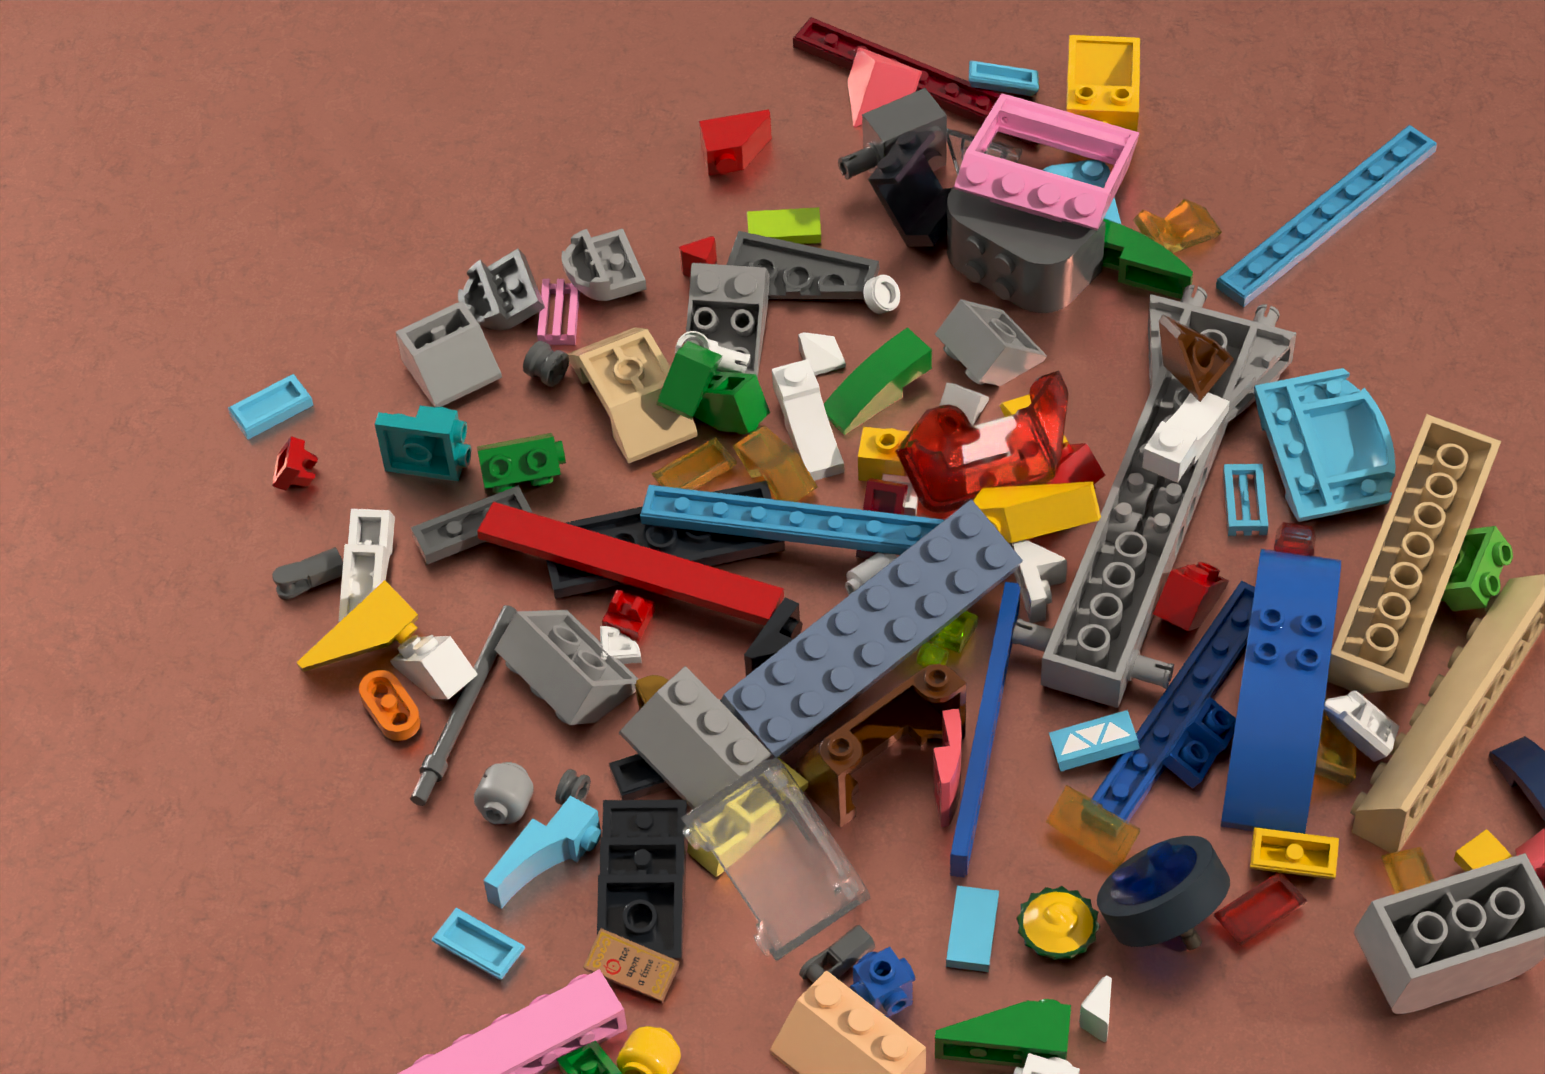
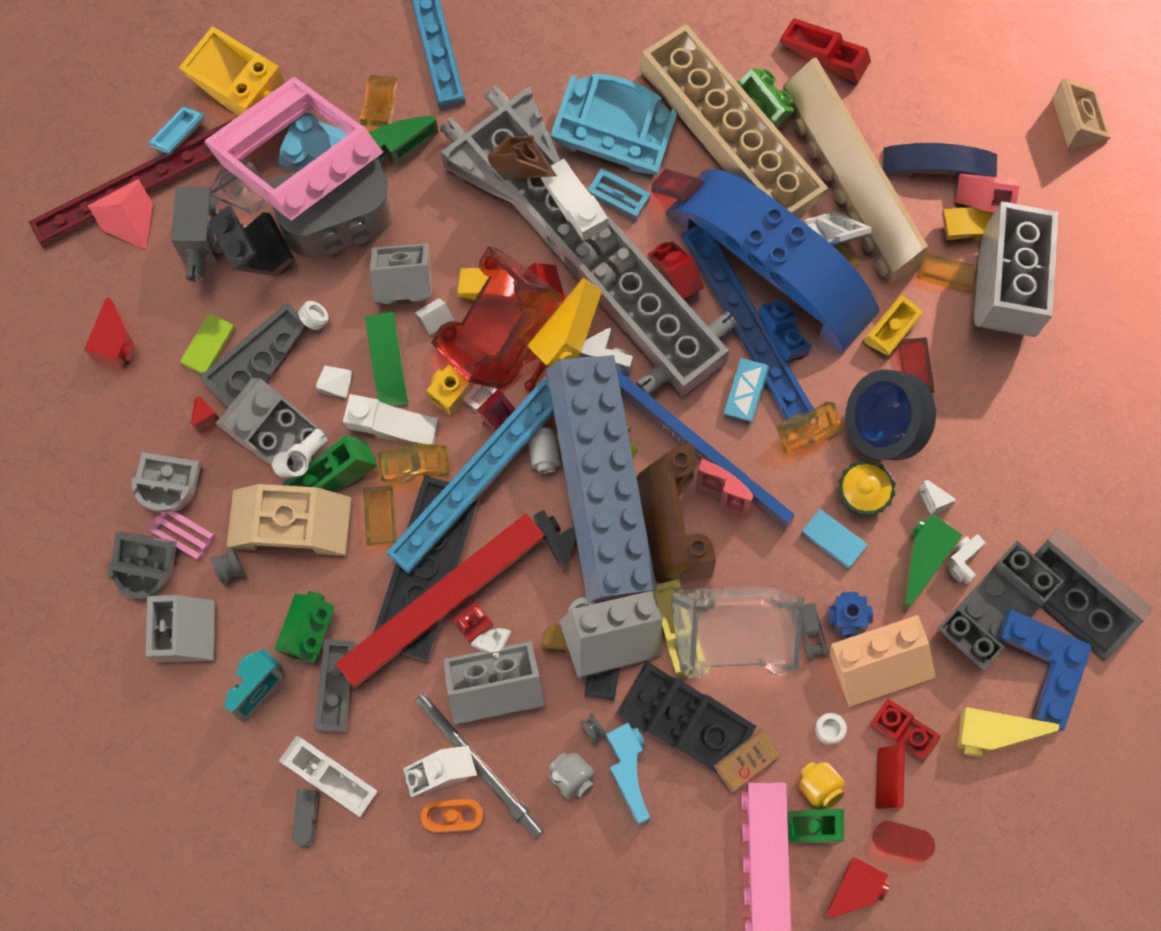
camera: 60 degrees left, 20 degrees up
medium azure tile [228,374,314,440] -> none
red tile [272,436,318,491] -> none
yellow slope [296,580,418,672] -> none
medium azure tile [431,908,525,980] -> none
green slope [656,341,722,420] -> none
none -> white tile [815,713,847,745]

